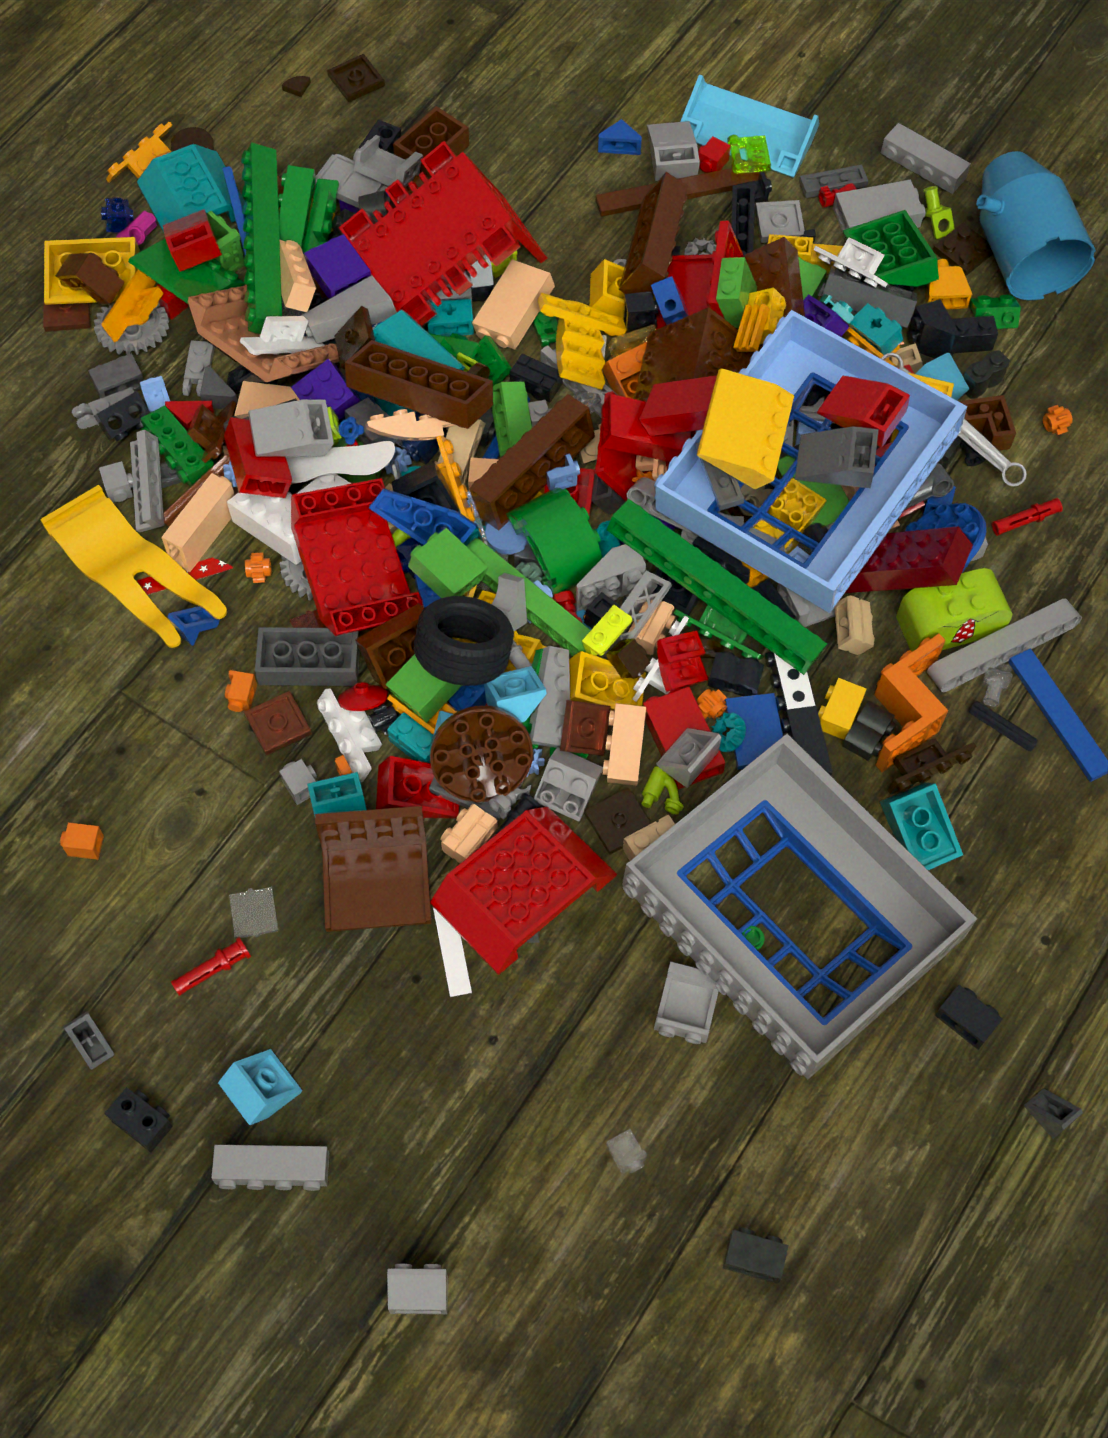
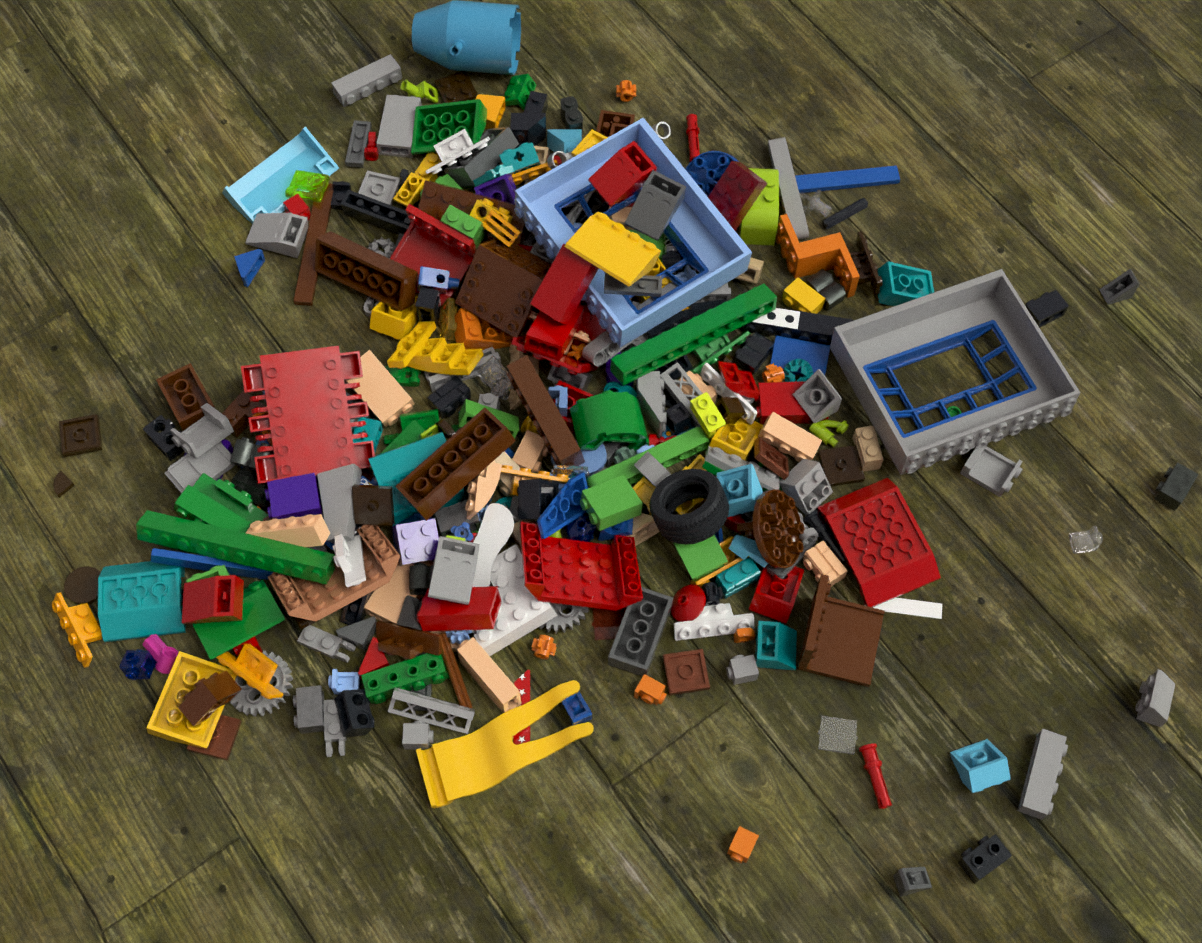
camera: 70 degrees left, 0 degrees up
reddish brown brick [355,603,424,689] -> none

